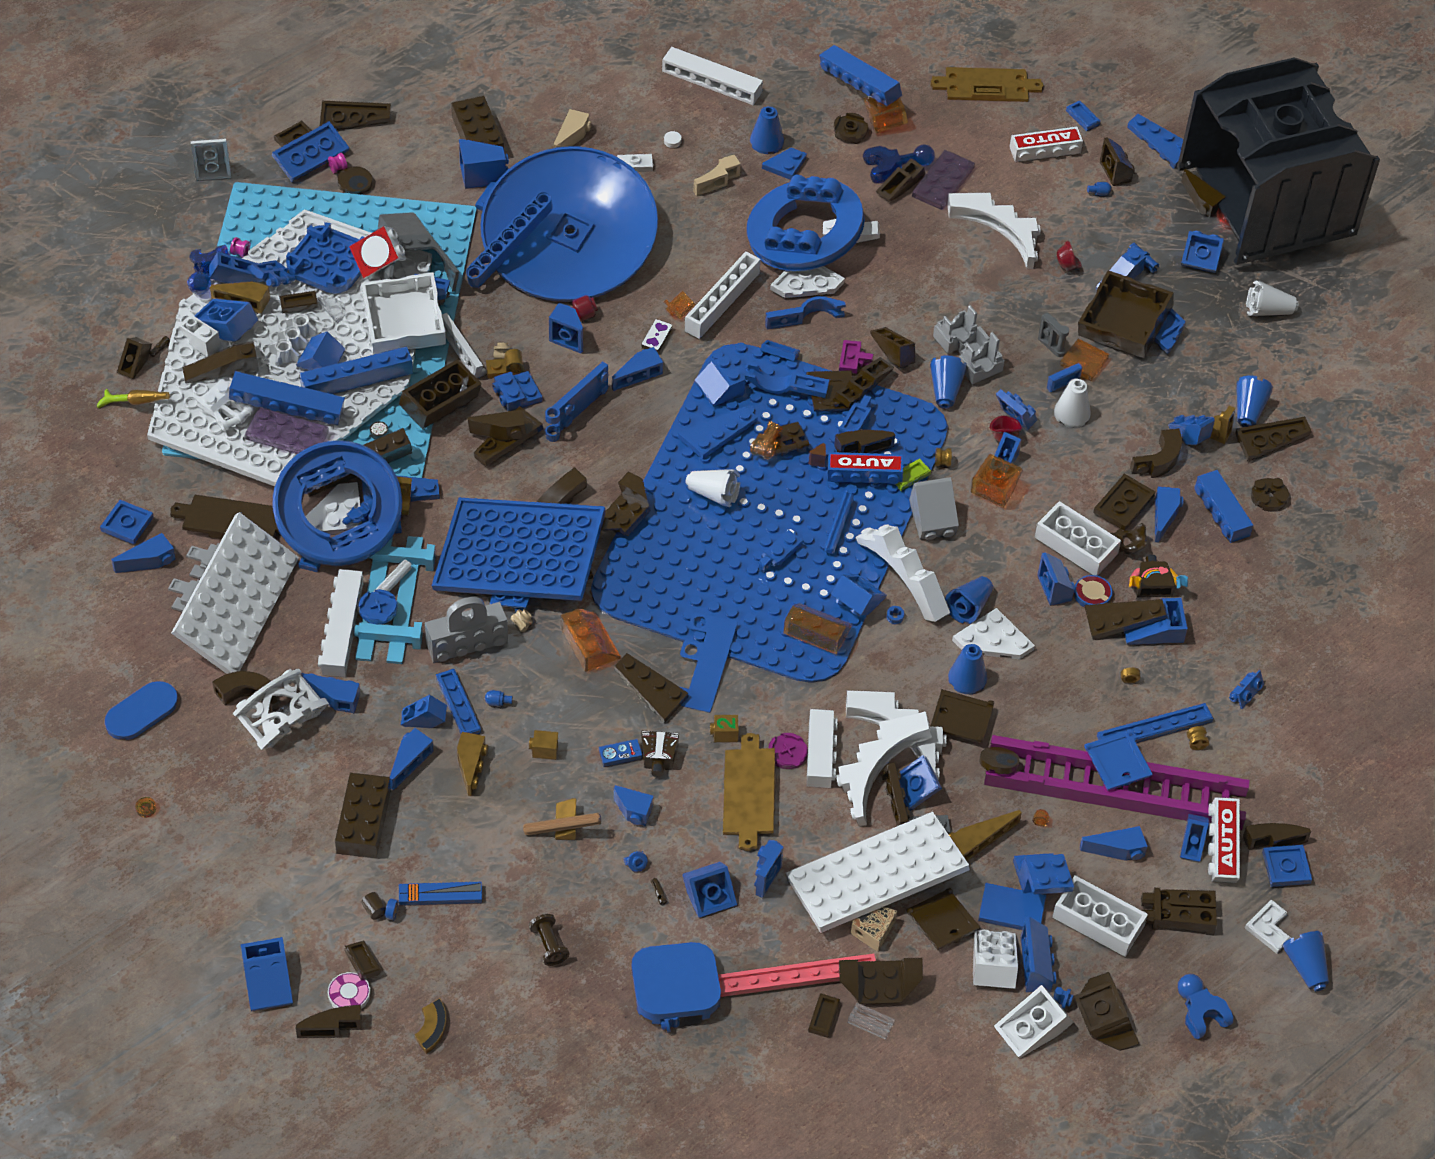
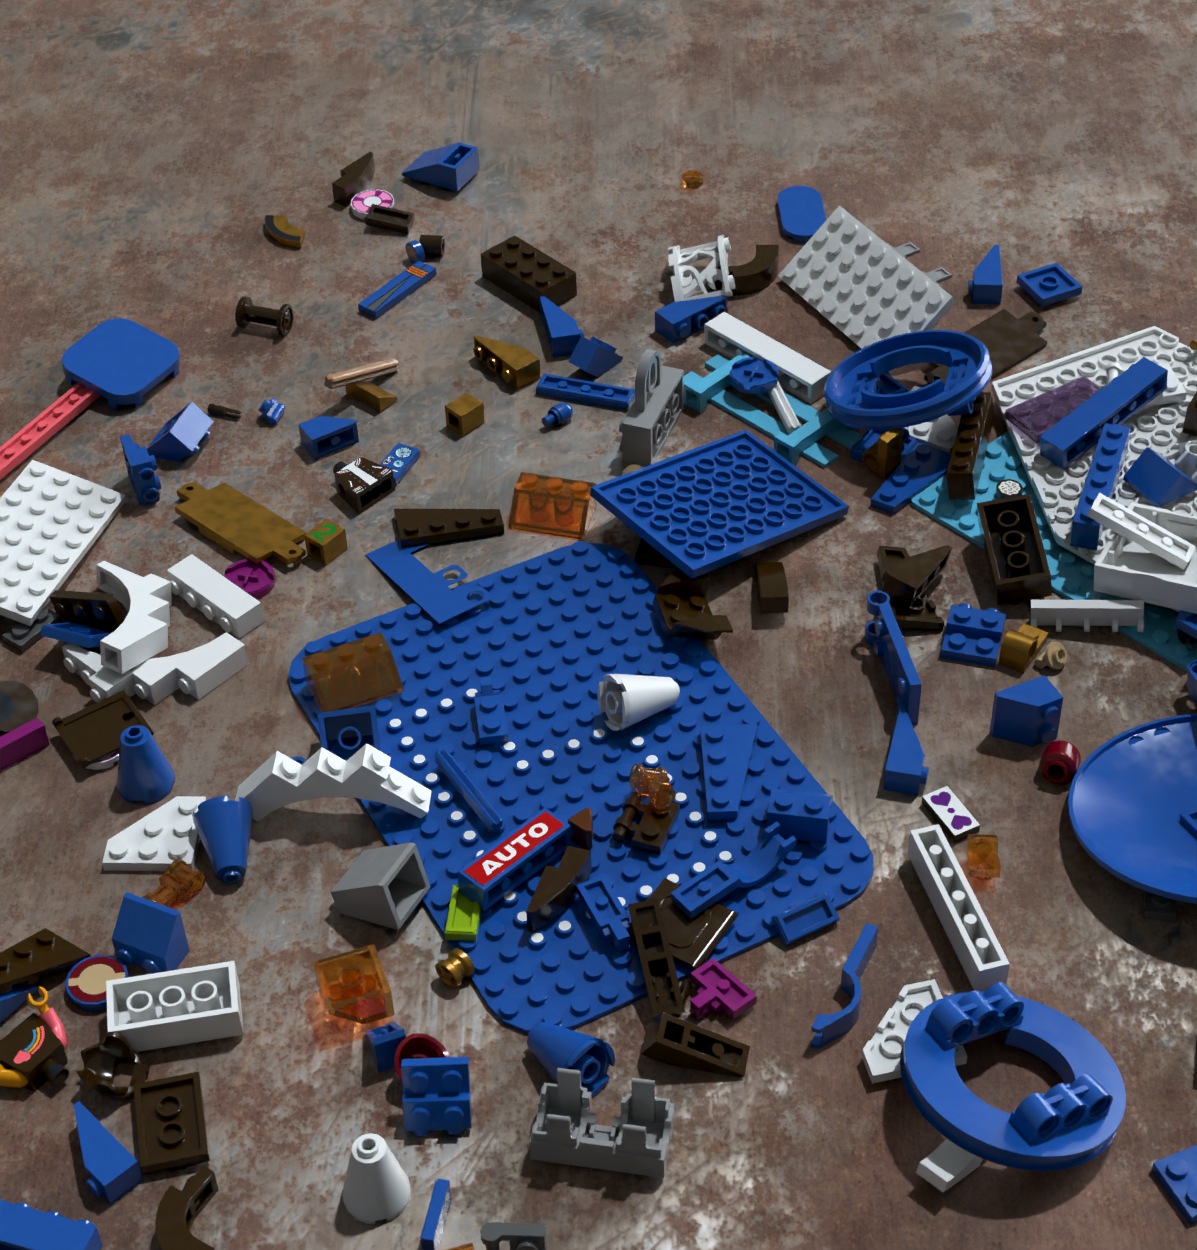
camera: 135 degrees right, 10 degrees down
none -> clear orange connector [143,859,206,907]
none -> white plate [1087,493,1196,570]

